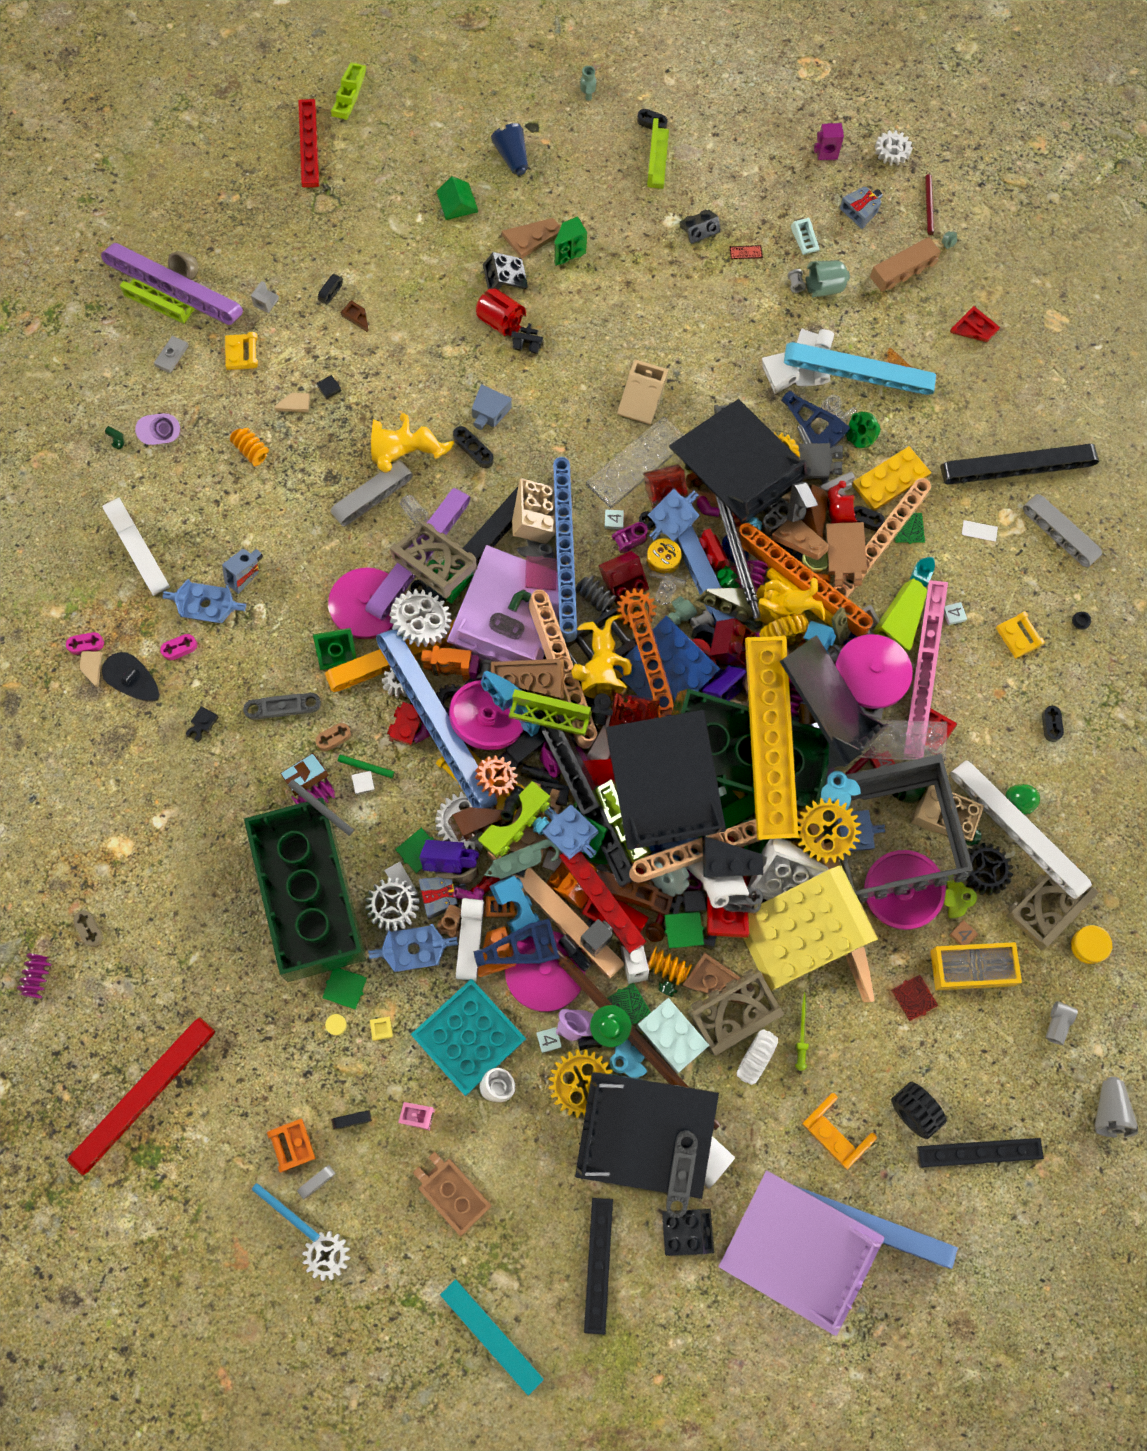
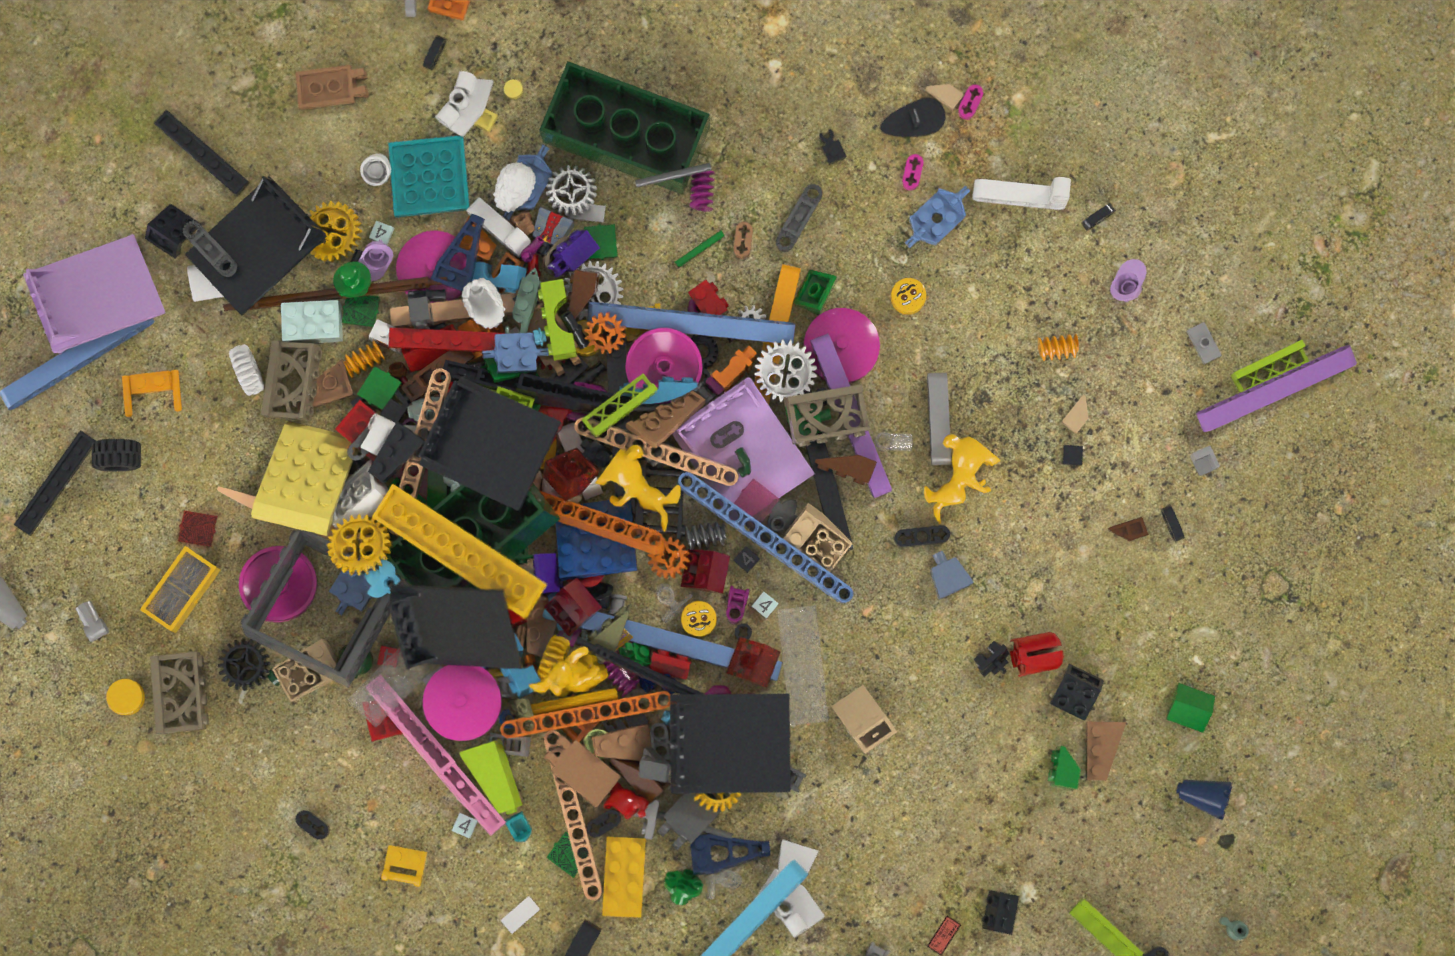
camera: 135 degrees right, 10 degrees up
dark green arm [105,426,125,449] -> none
dark tan hat [168,251,199,280] -> none
sand blue torso [222,549,263,594] -> none
yellow plate [225,332,258,370] -> none
tile [280,753,329,796] -> none
red plate [298,99,319,188] -> none
green piece [322,968,367,1010] -> none
lime slope [331,62,367,120] -> none
white tile [352,771,375,795] -> none
bright pink slope [398,1102,435,1131] -> none
teal tile [440,1279,544,1396] -> none
medium azure plate [609,1039,647,1078] -> none
medium blue plate [648,489,700,542] -> none
dark green plate [658,980,678,997] -> none
sand green piece [667,596,697,626] -> none
lime sword [795,992,809,1071] -> none
lime plate [943,880,977,919] -> none
medium nougat tile [949,920,978,945] -> none
white beam [950,760,1092,899] -> none
green hat [1005,784,1040,815] -> none
black plate [1072,611,1091,630] -> none
none -> white panel [435,71,493,137]
none -> white piece [461,278,506,329]
none -> white piece [493,162,536,212]
none -> black tile [733,546,760,573]
none -> reddish brown slope [815,455,877,486]
none -> yellow head [890,278,926,315]
none -> black beam [1081,203,1116,231]

